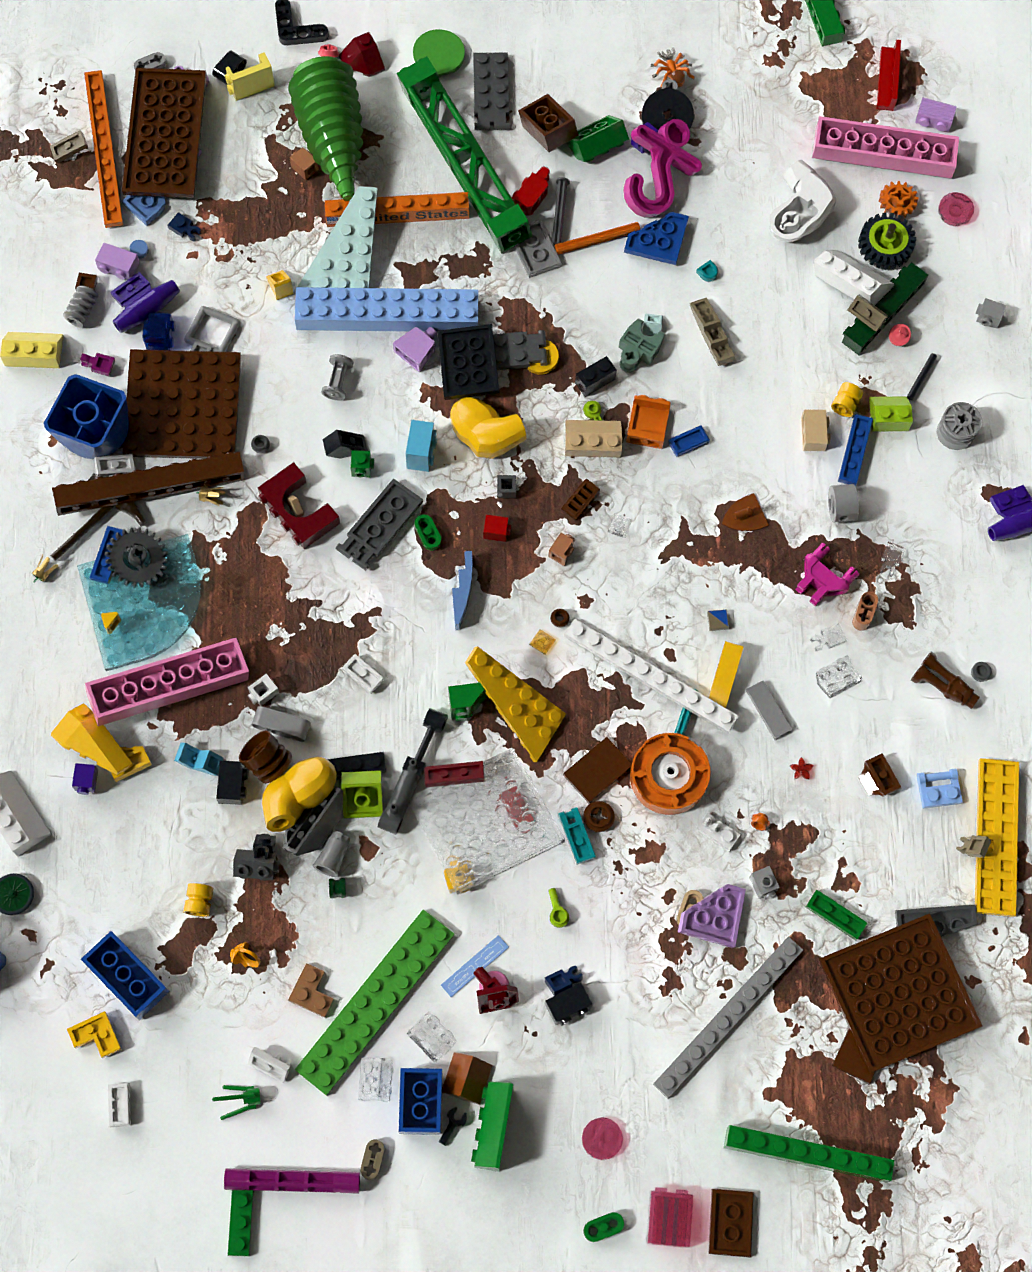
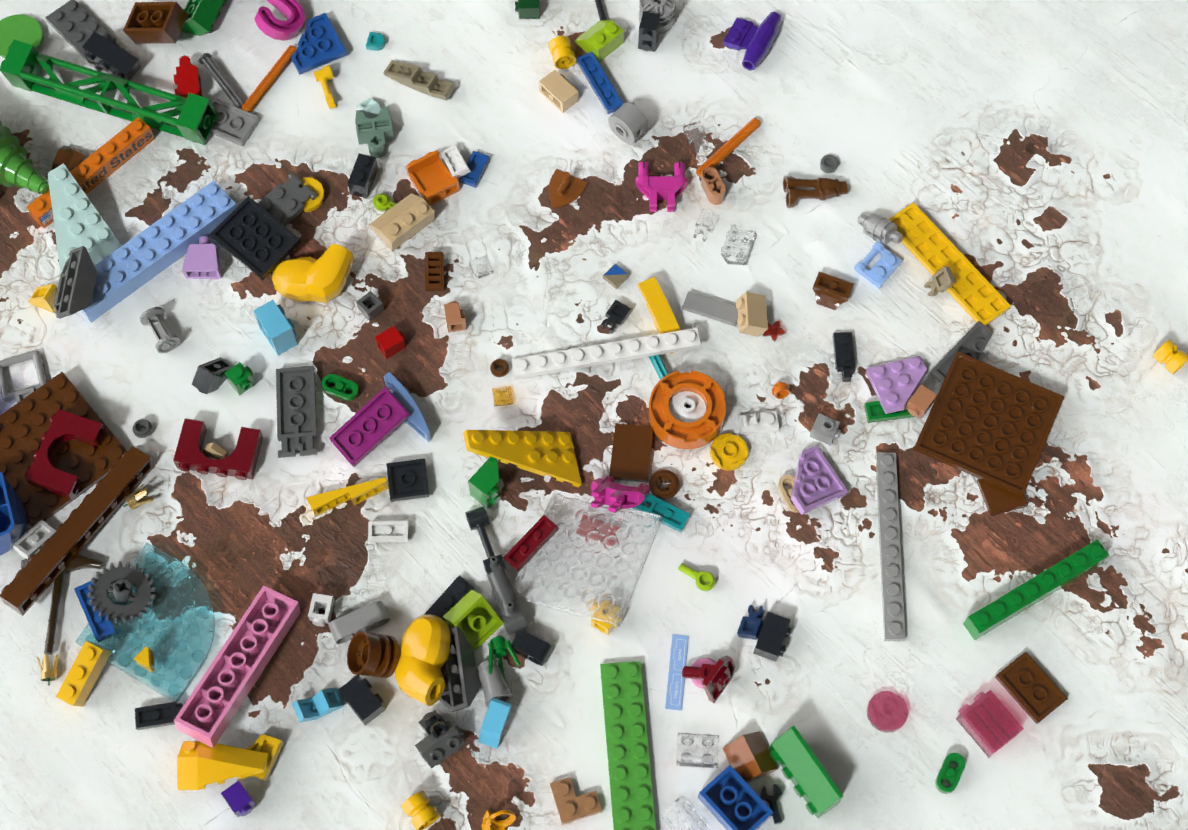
camera: 40 degrees left, 5 degrees down
dark green wheel [329,878,346,899] -> none
none -> dark red arch [25,409,106,500]
none -> reddish brown slope [52,145,85,172]
none -> dark grey wedge [54,246,97,319]
none -> yellow brick [56,641,112,707]
none -> black brick [82,31,141,81]
none -> black hinge [135,702,183,730]
none -> yellow slope [306,477,389,517]
none -> yellow brick [313,65,336,109]
none -> magenta tile [329,386,411,467]
none -> black plate [386,458,430,502]
none -> white plate [440,144,471,179]
none -> medium azure slope [478,697,512,749]
none -> green plant [488,636,521,682]
none -> black beam [511,630,553,666]
none -> dark pink connector [591,475,650,513]
none -> black plate [601,299,631,334]
none -> black brick [638,11,660,52]
none -> orange axle [696,118,761,178]
none -> yellow tile [710,433,748,471]
none -> tan brick [736,292,768,337]
none -> black hinge [833,332,855,382]
none -> light grey piece [857,213,903,245]
none -> lavender plate [866,356,927,414]
none -> nougat brick [905,384,937,419]

